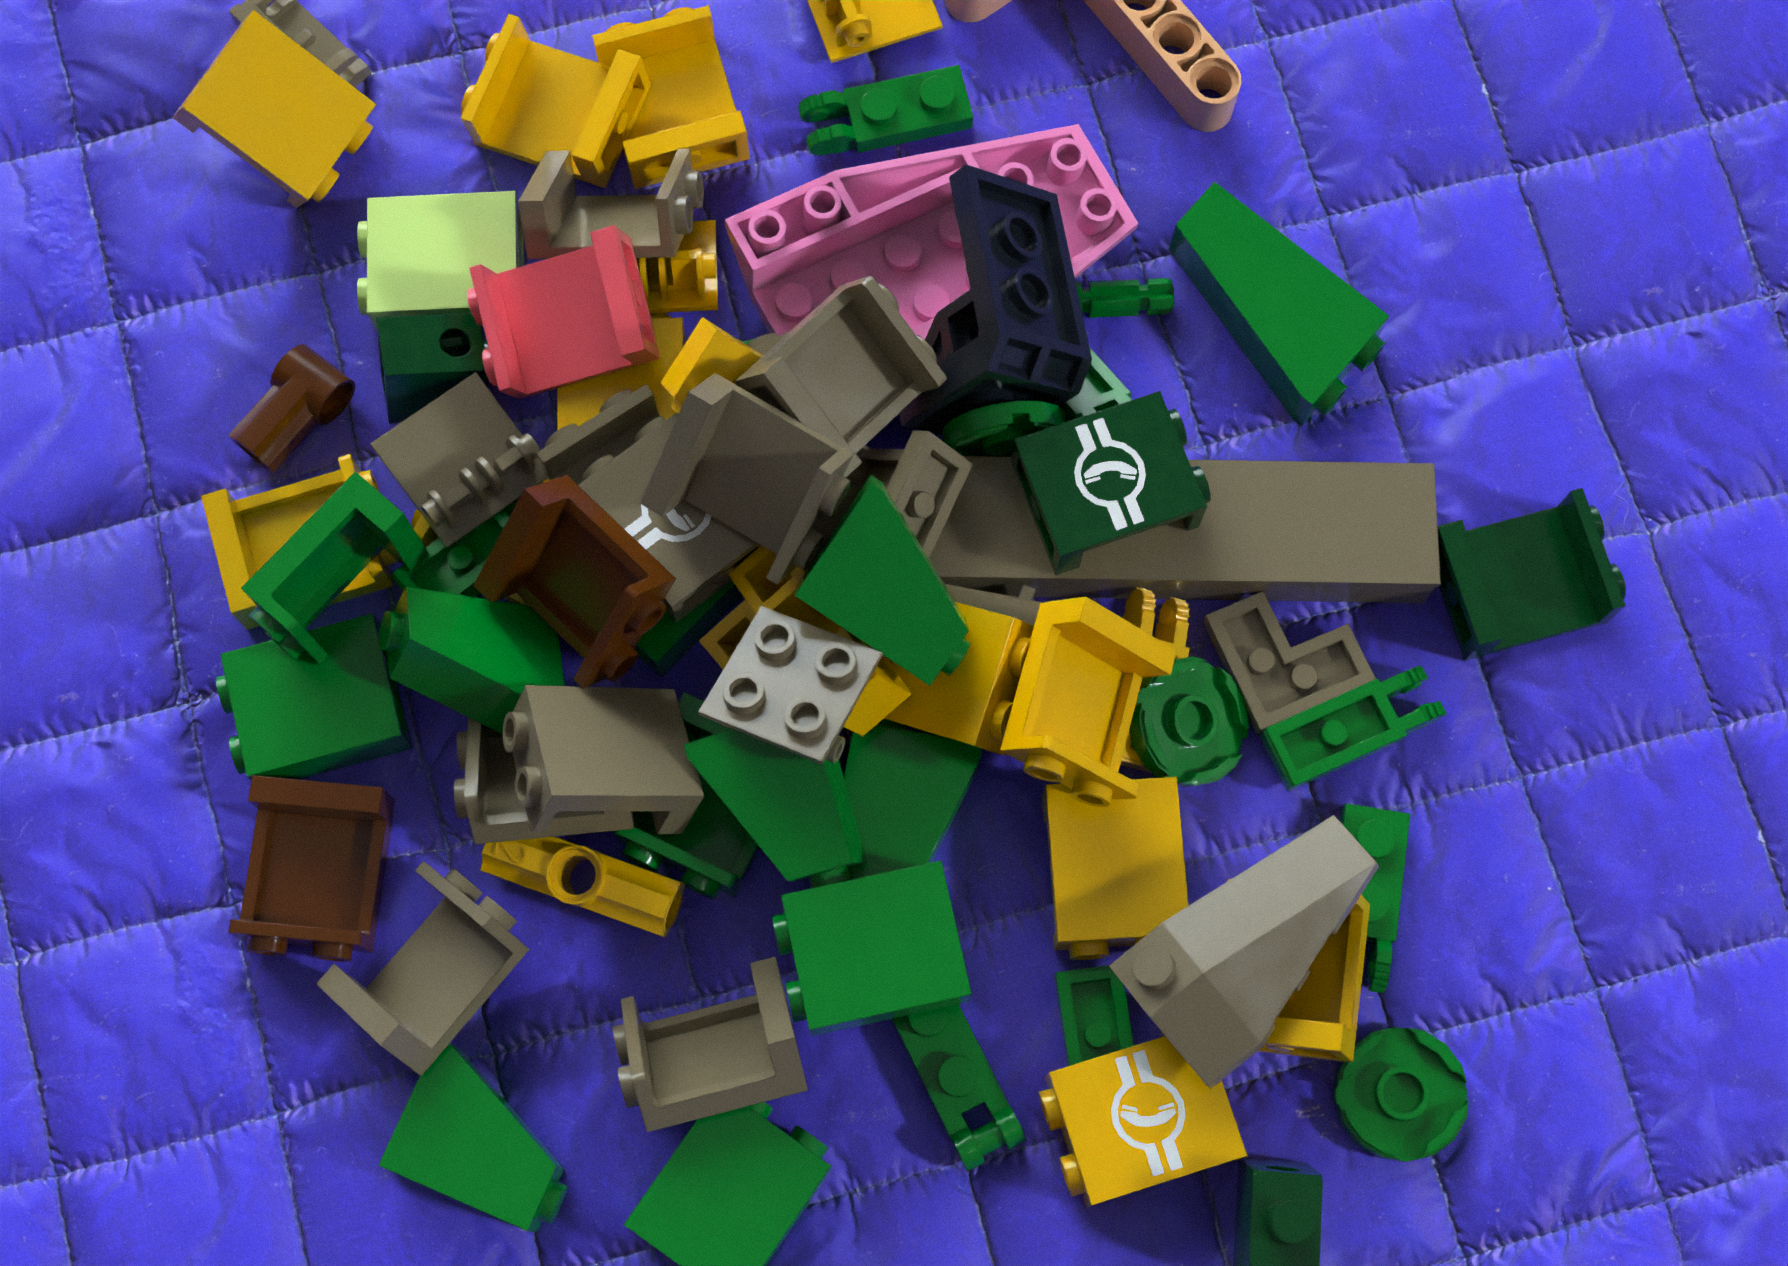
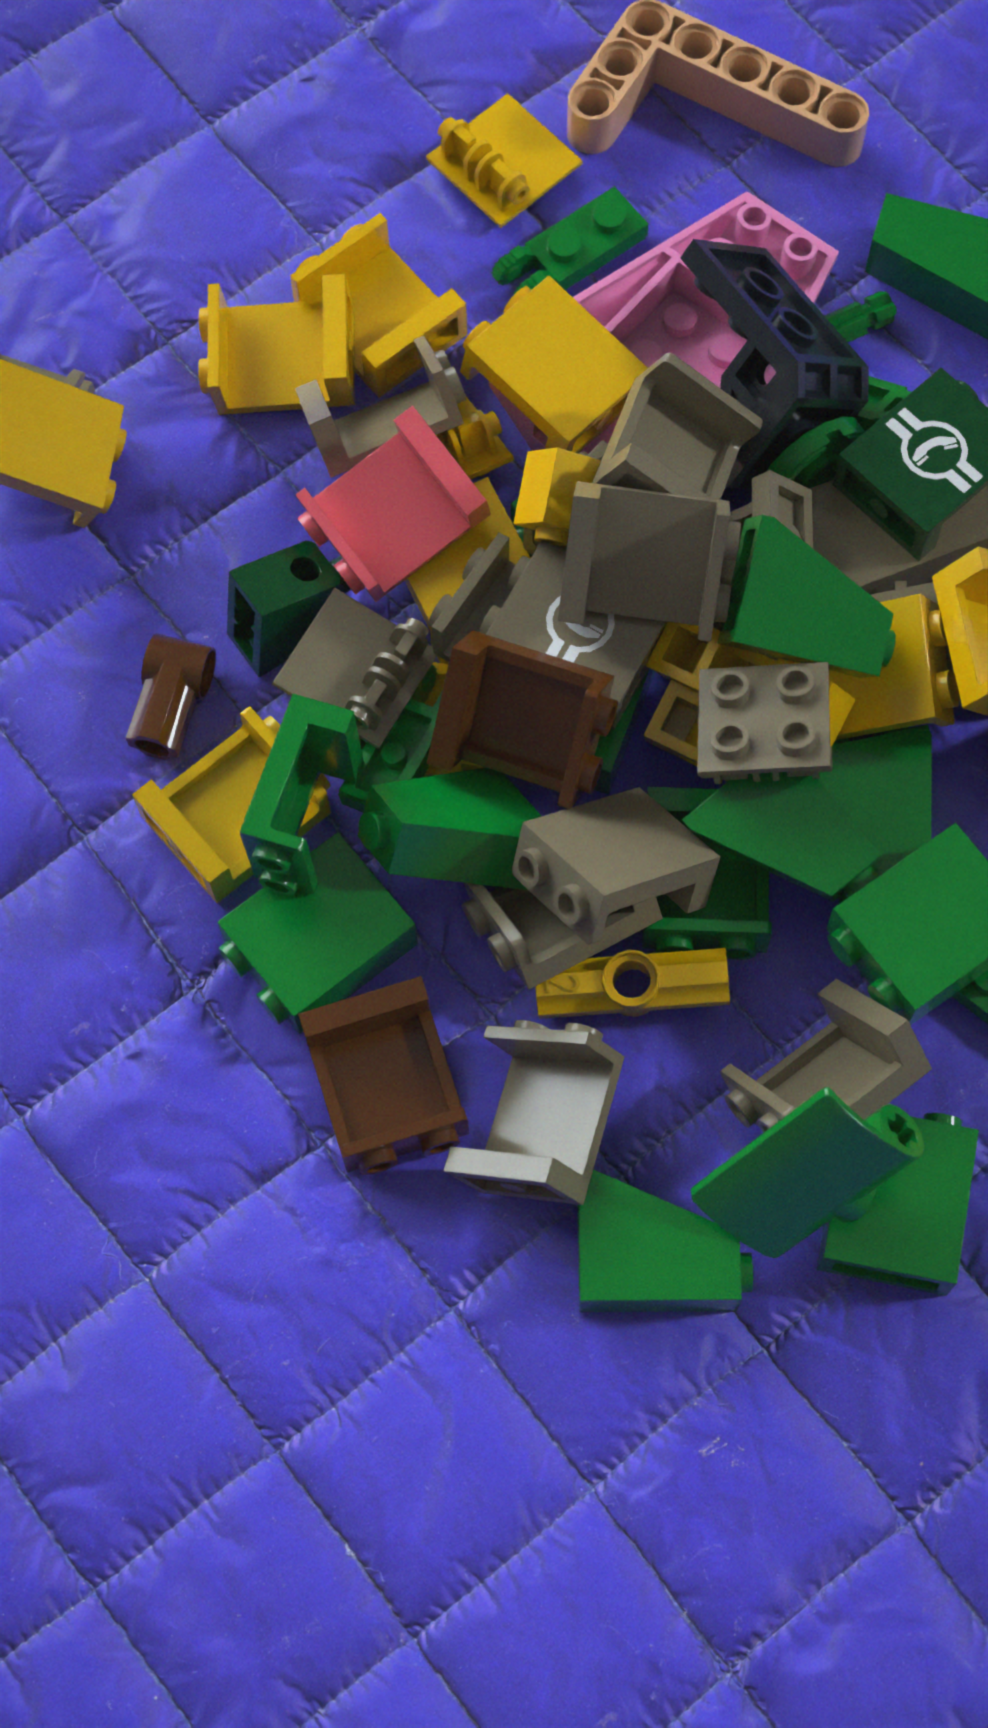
camera: 20 degrees left, 5 degrees down
yellowish green panel [357,191,525,331] -> none
none -> yellow panel [460,275,648,453]
none -> green panel [691,1087,925,1258]

